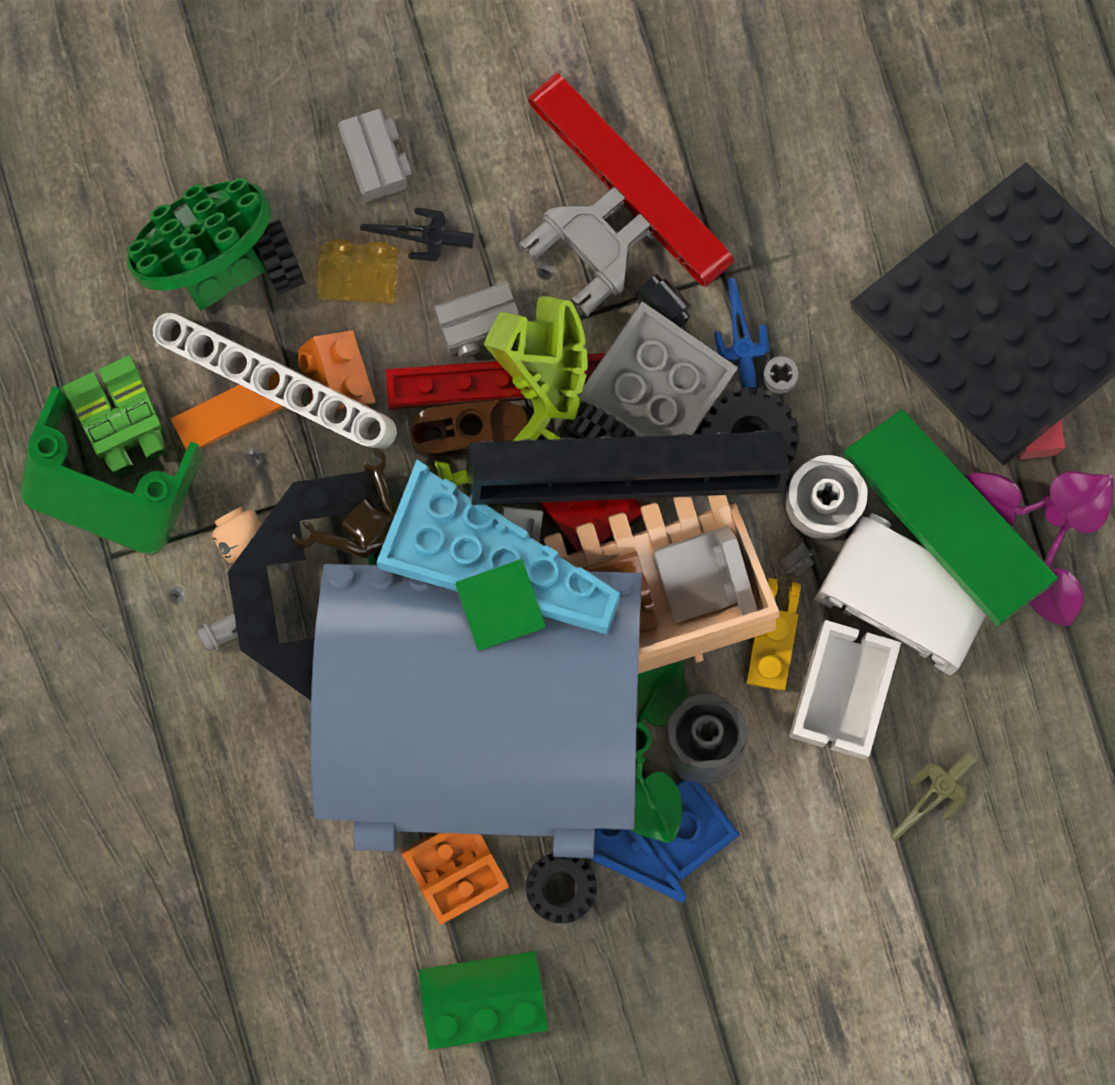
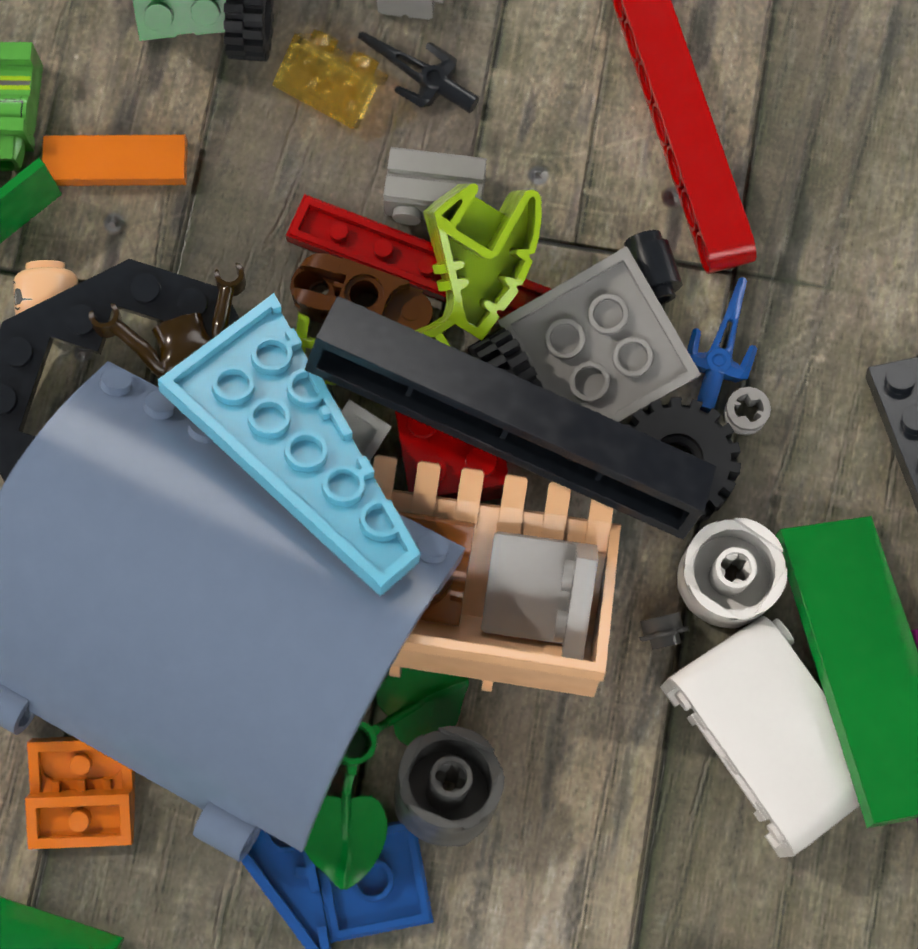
camera: 30 degrees right, 5 degrees down
white beam [153,313,397,450] -> none
orange bracket [298,330,375,413] -> none
green sticker [455,559,545,651] -> none
light grey connector [519,186,650,317] -> none
black tyre [526,853,597,924] -> none
yellow hinge [746,577,801,692] -> none
white piece [789,620,901,759] -> none

